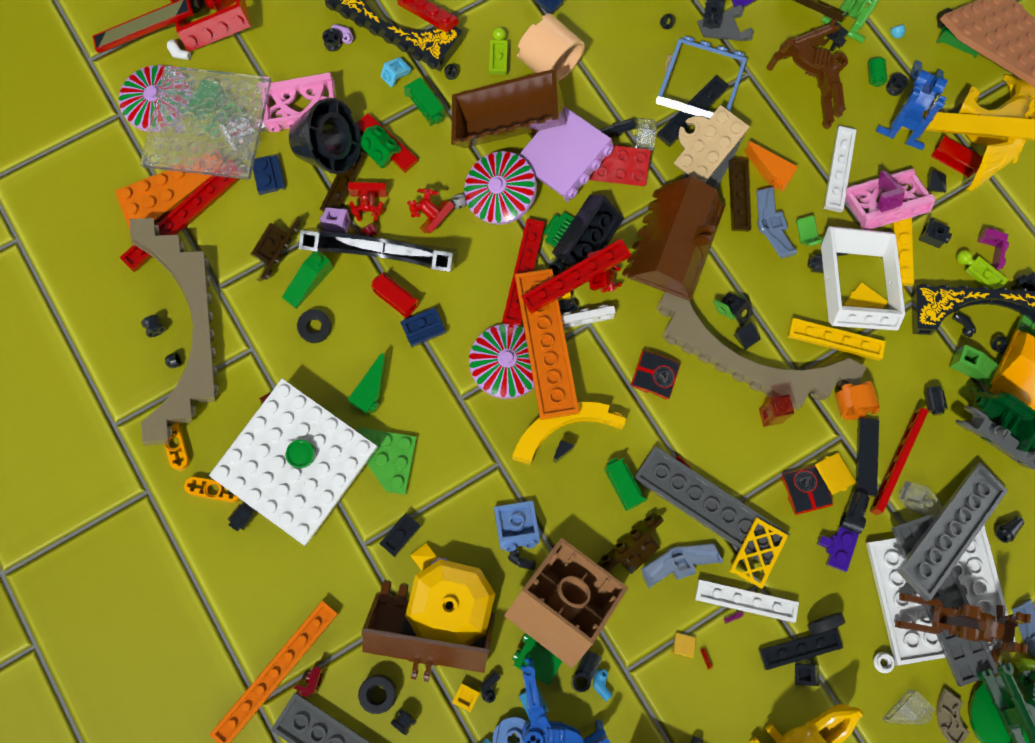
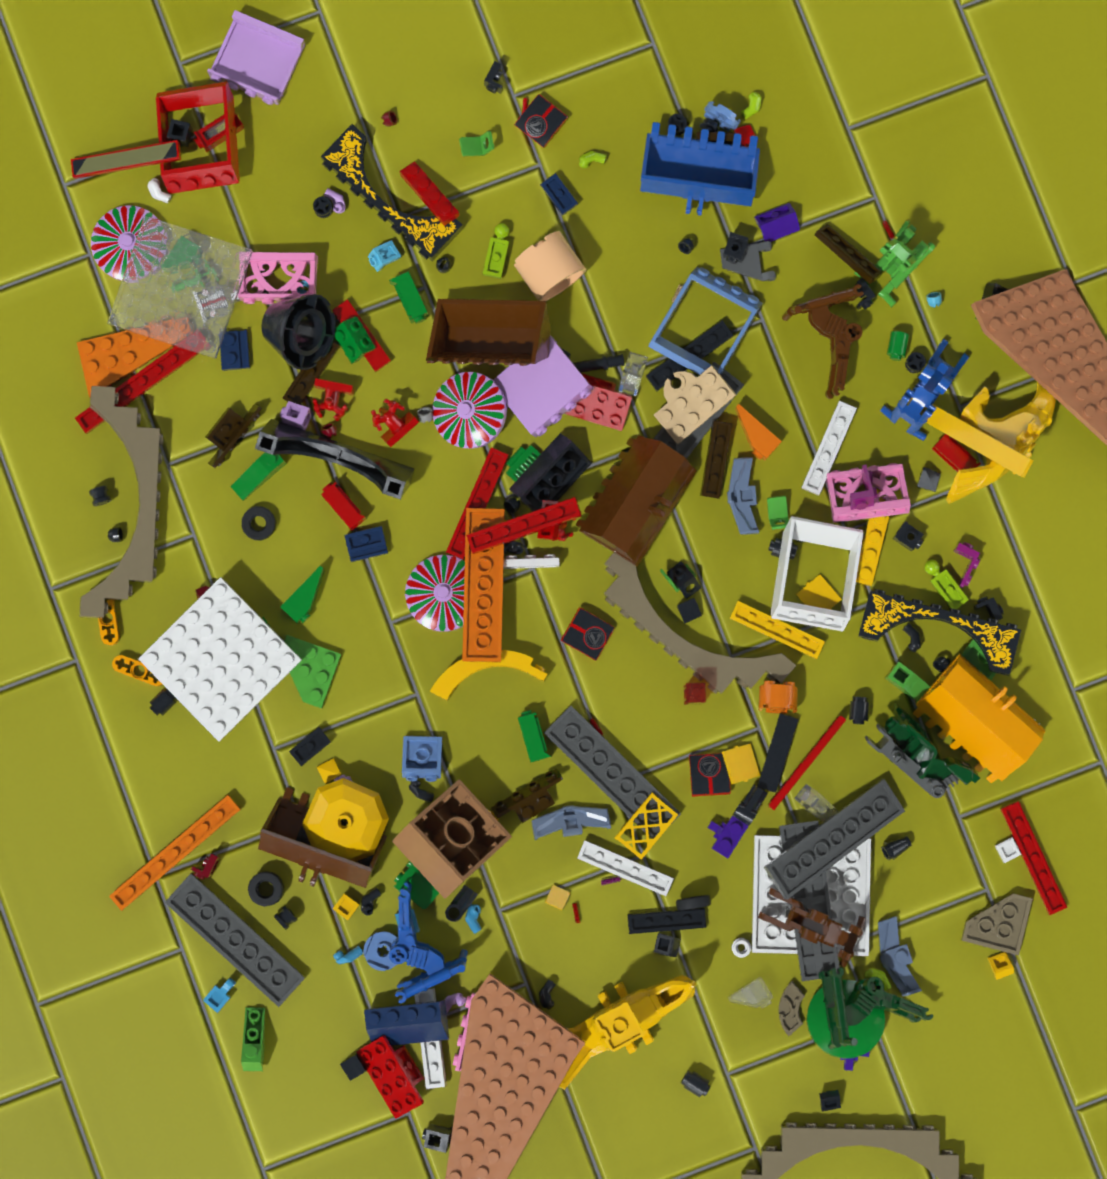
camera: 15 degrees right, 10 degrees up
green piece [285,440,315,469] -> none
black slope [553,440,574,463] -> none

